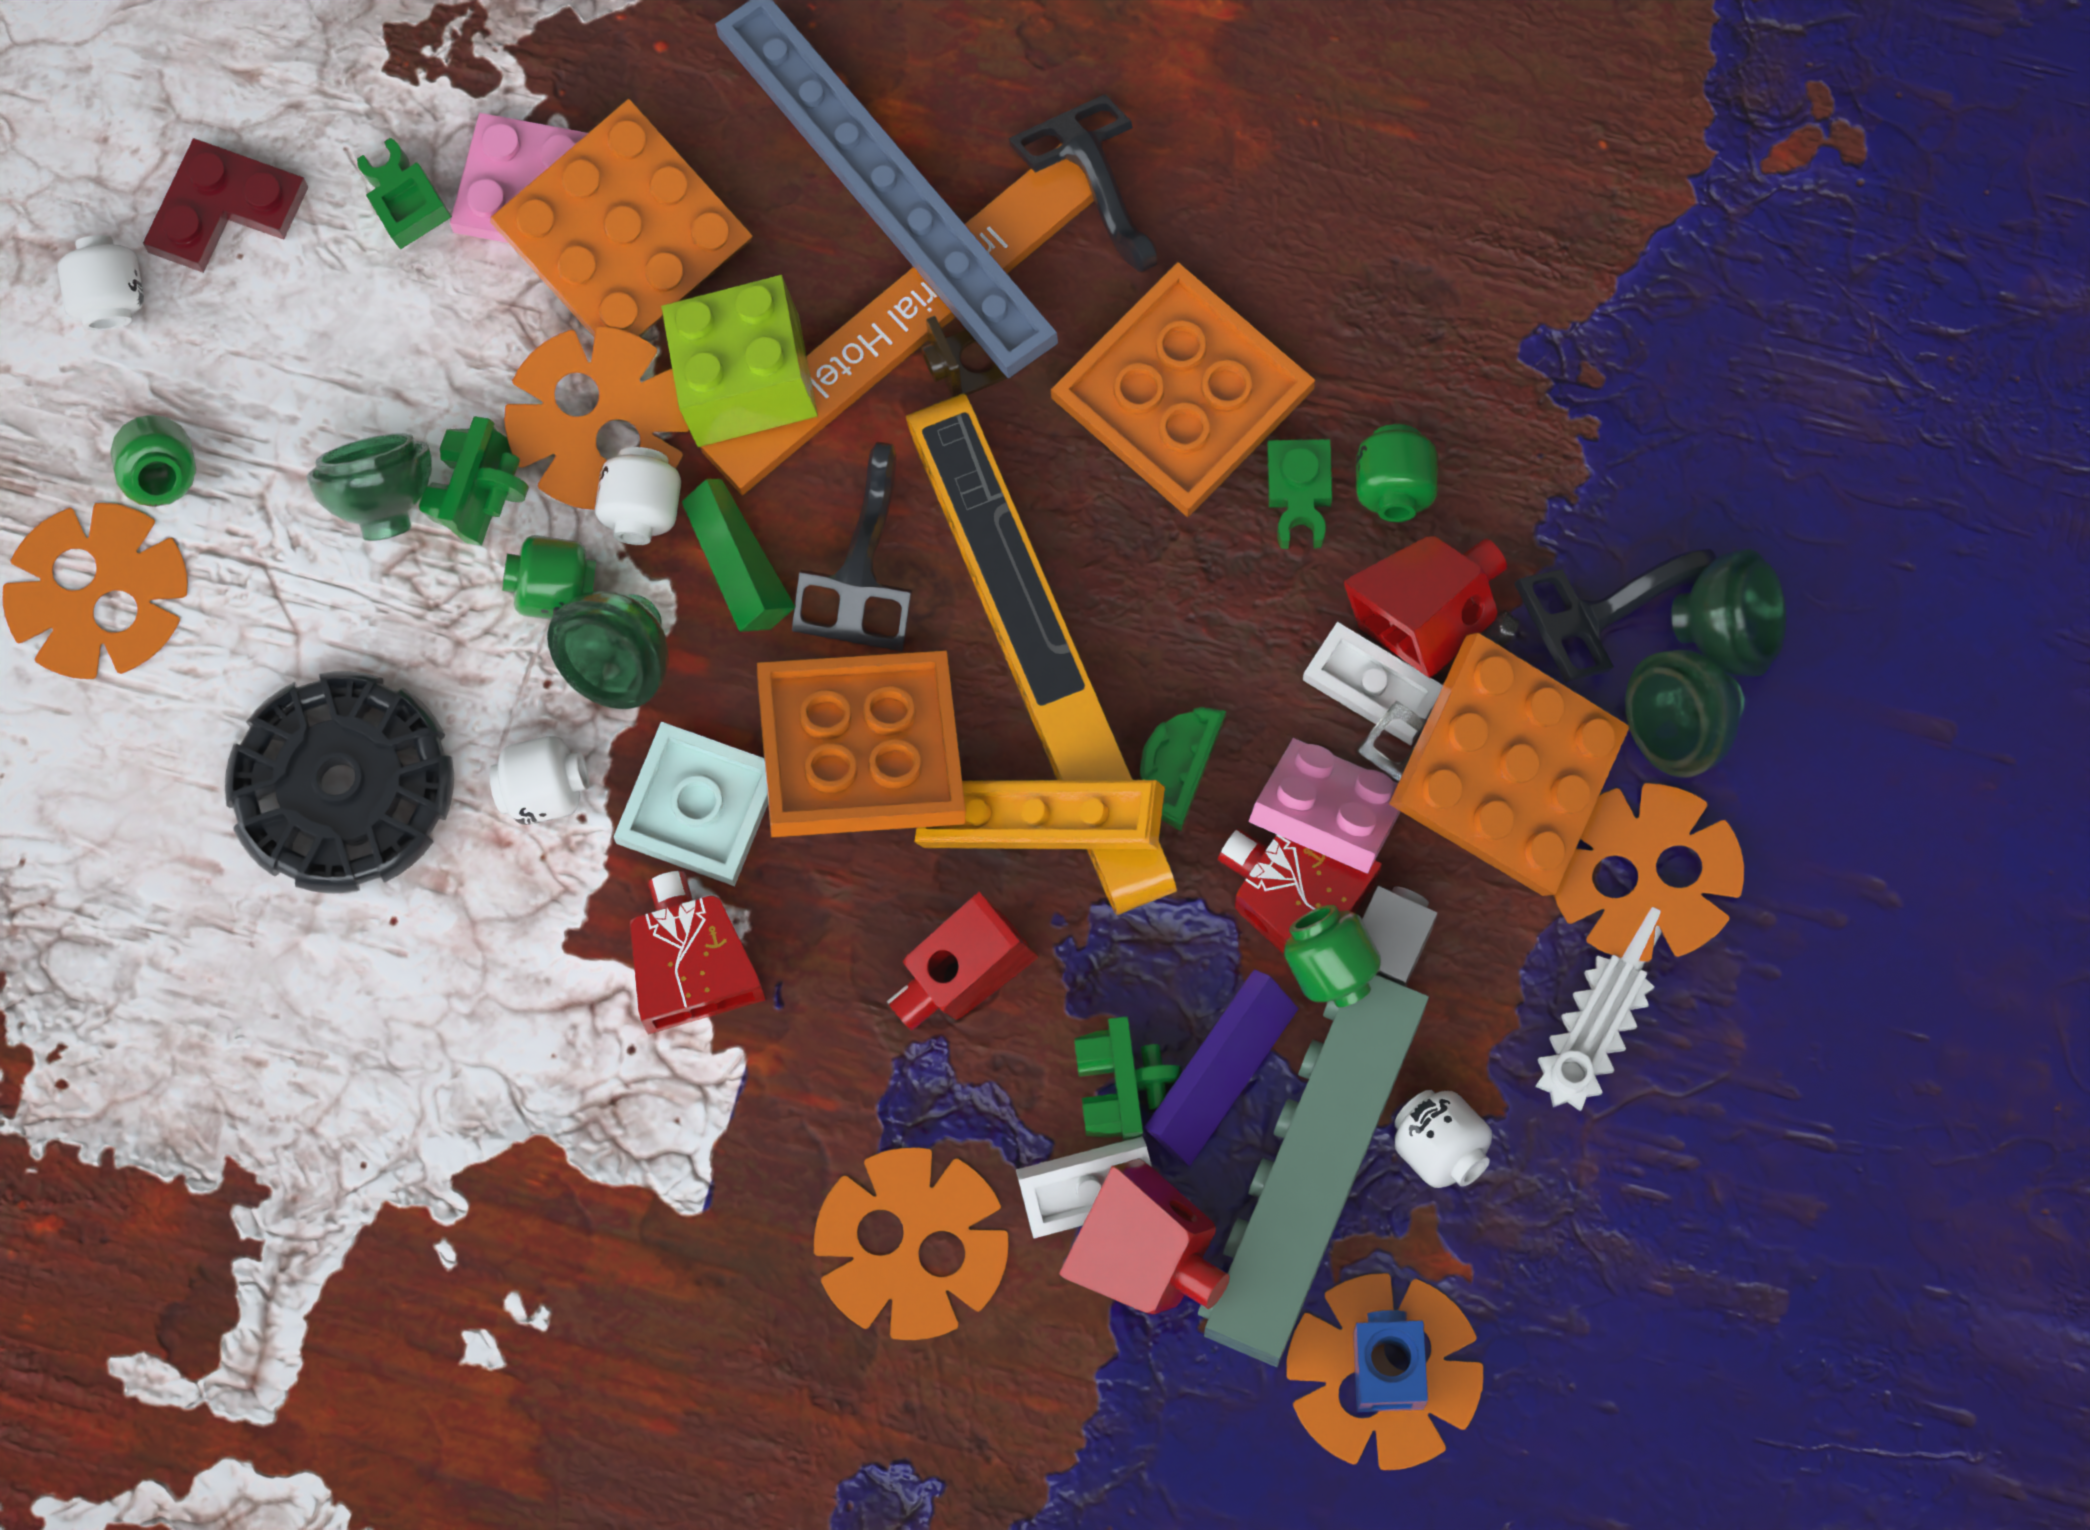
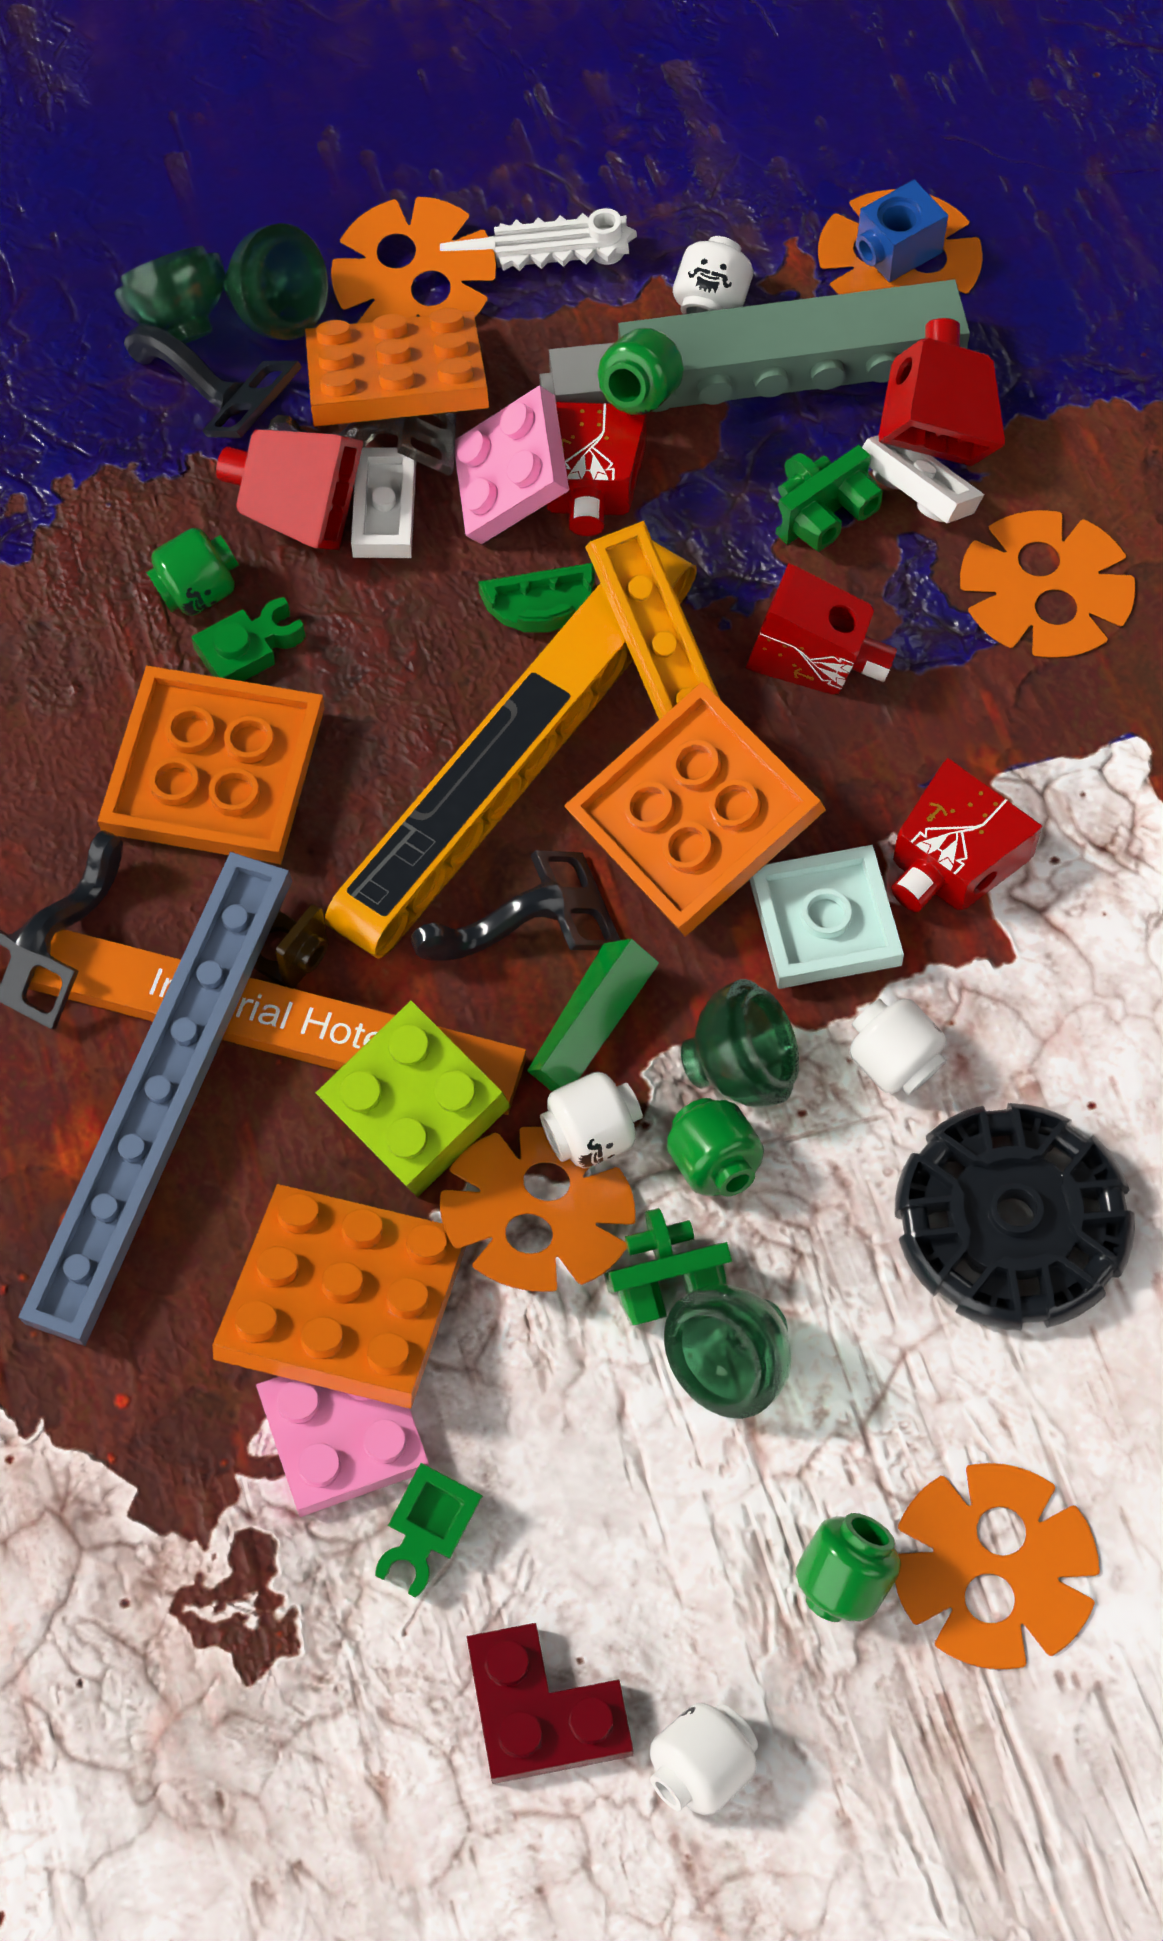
camera: 125 degrees left, 10 degrees down
dark purple tile [1144,969,1299,1167] -> none

